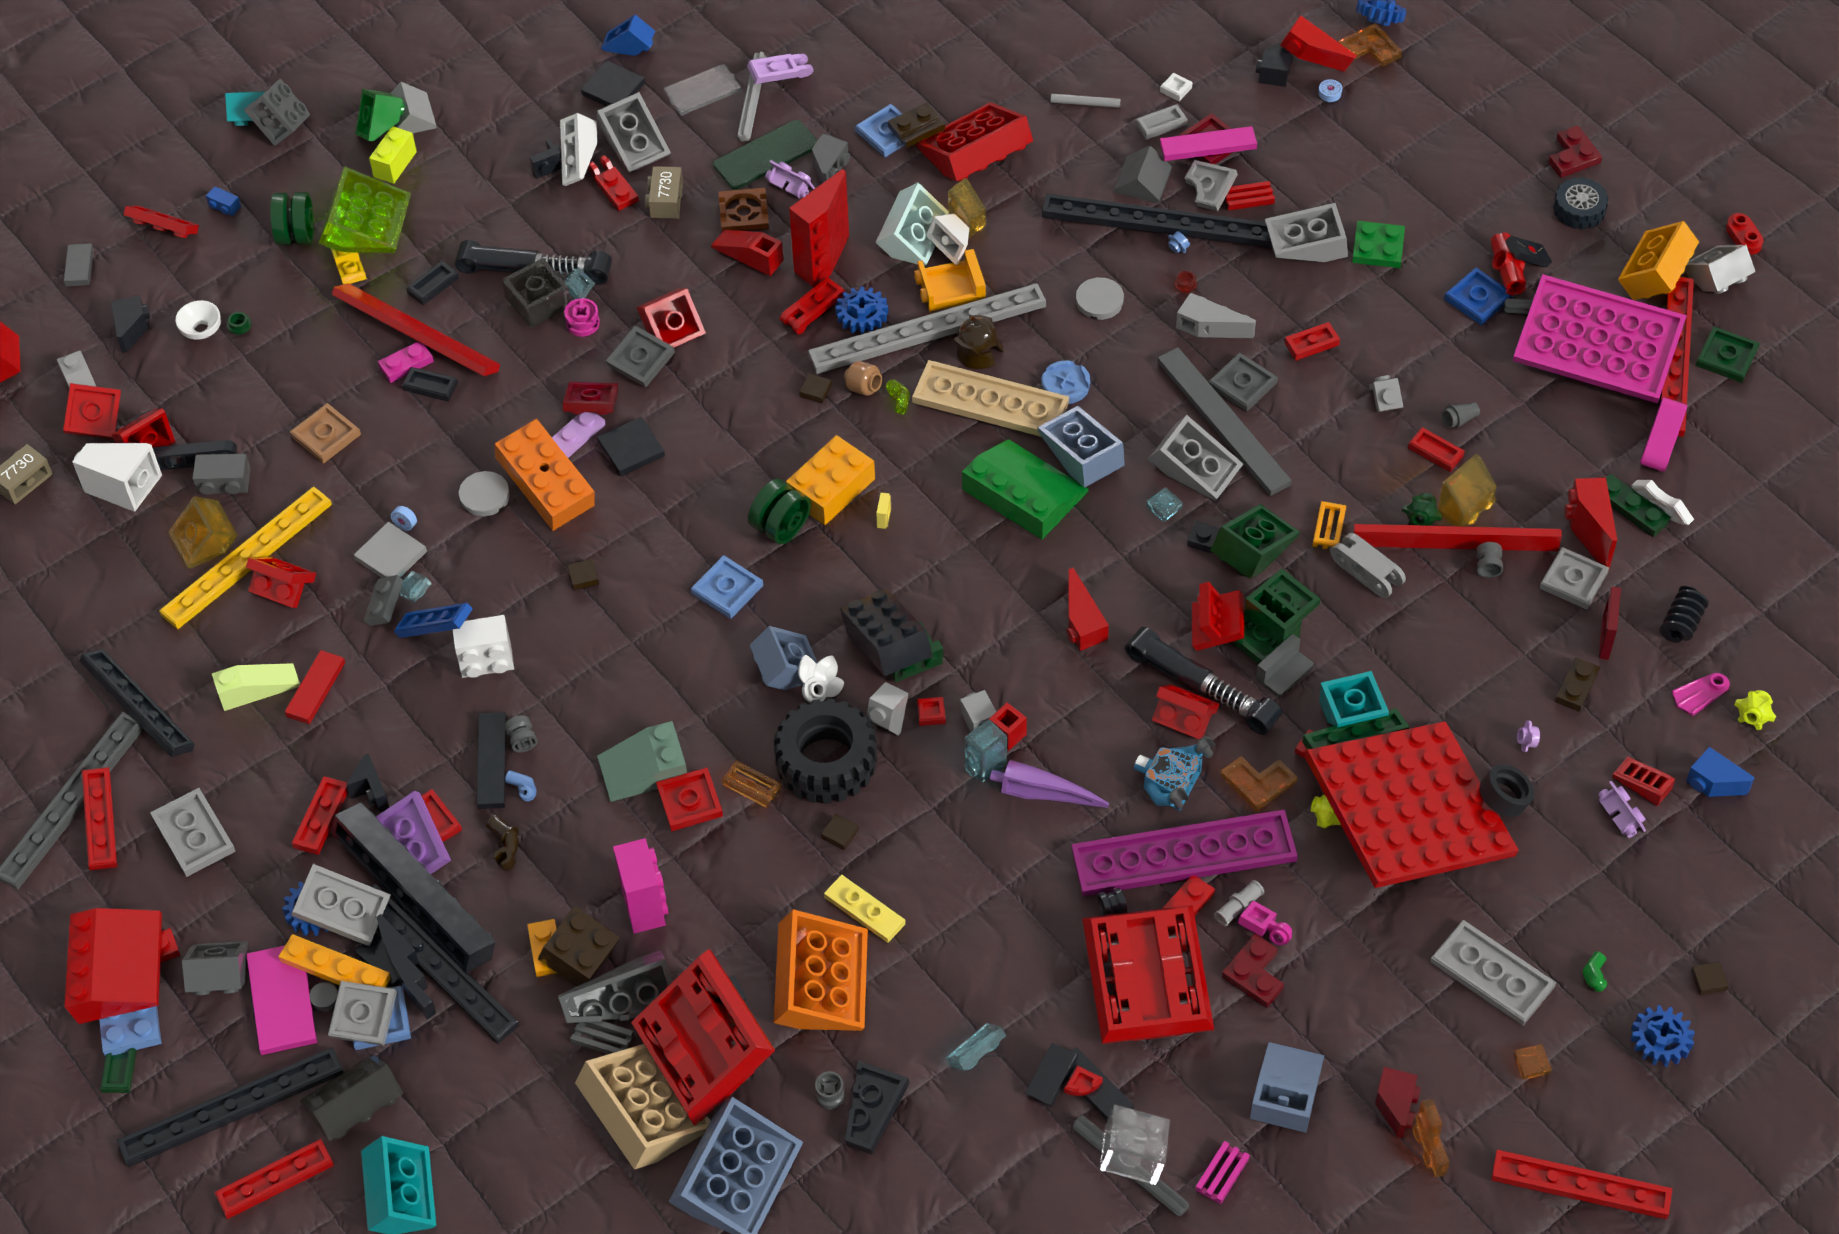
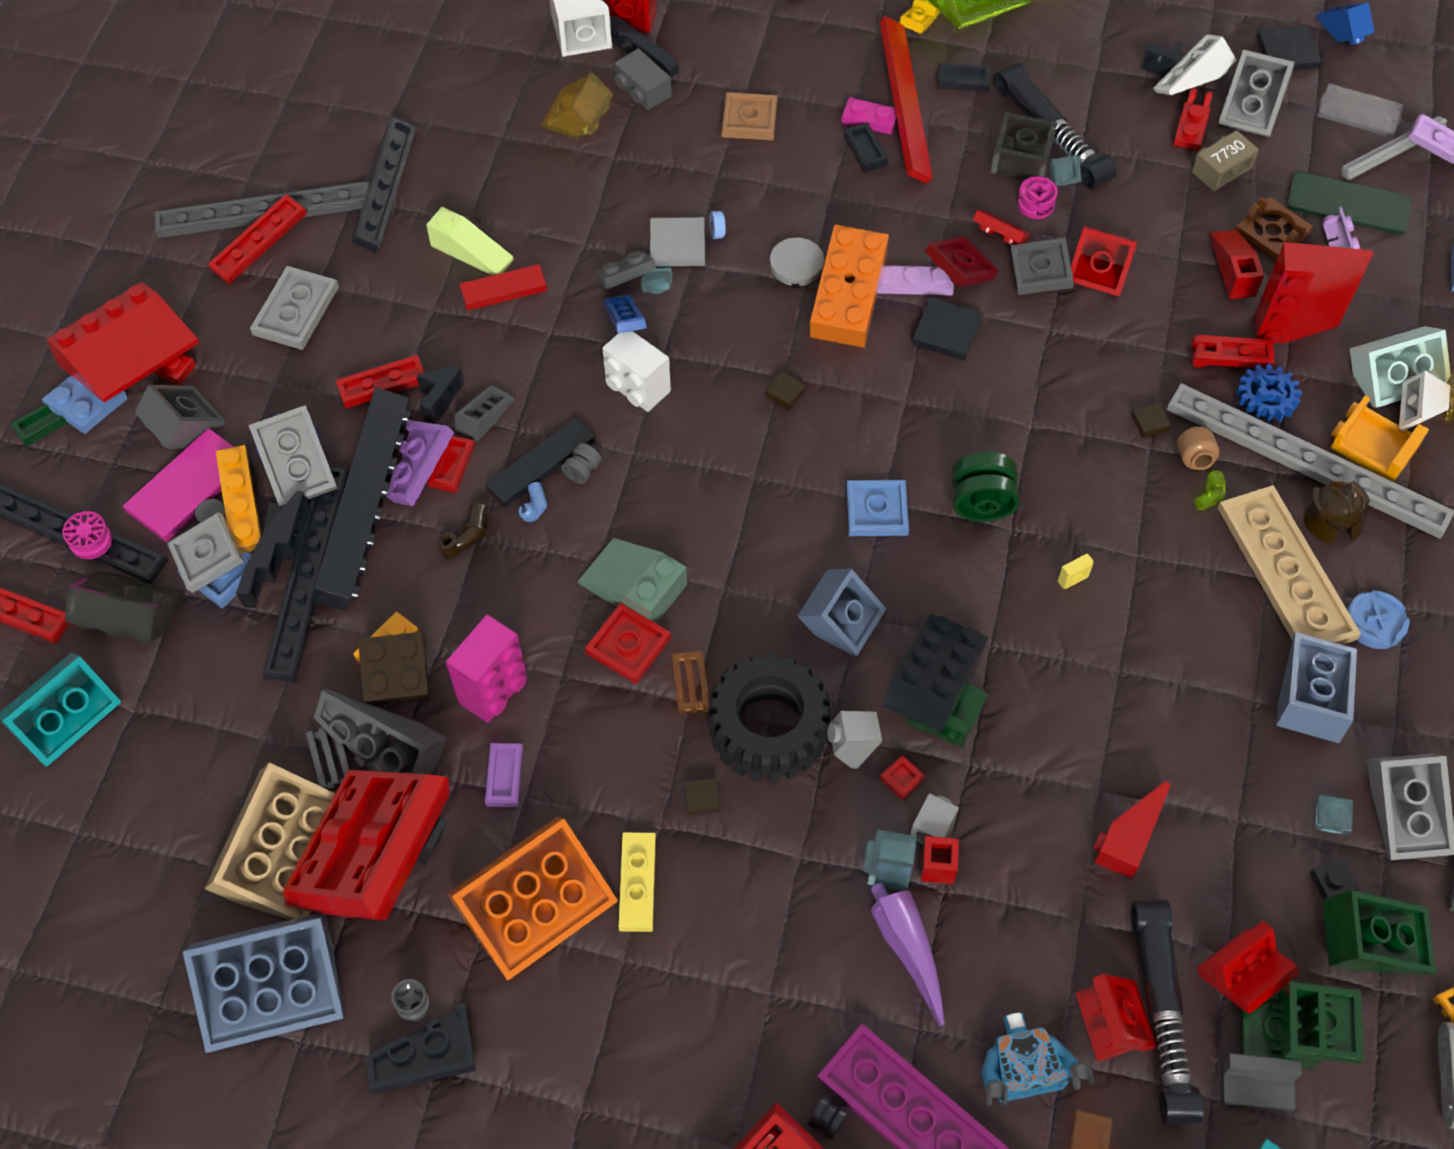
camera: 50 degrees right, 5 degrees up
yellow tile [159,486,332,630] -> none
red bracket [246,557,317,608] -> none
light orange brick [786,435,875,525] -> none
white plate [798,655,844,703] -> none
dark grey slope [812,134,850,184] -> none
clear light blue plate [946,1023,1006,1071] -> none
green slope [962,439,1088,540] -> none
none -> dark pink wheel [62,511,112,559]
none -> dark grey slope [455,385,514,442]
none -> medium lavender tile [485,743,523,807]
none -> red plate [973,210,1032,245]

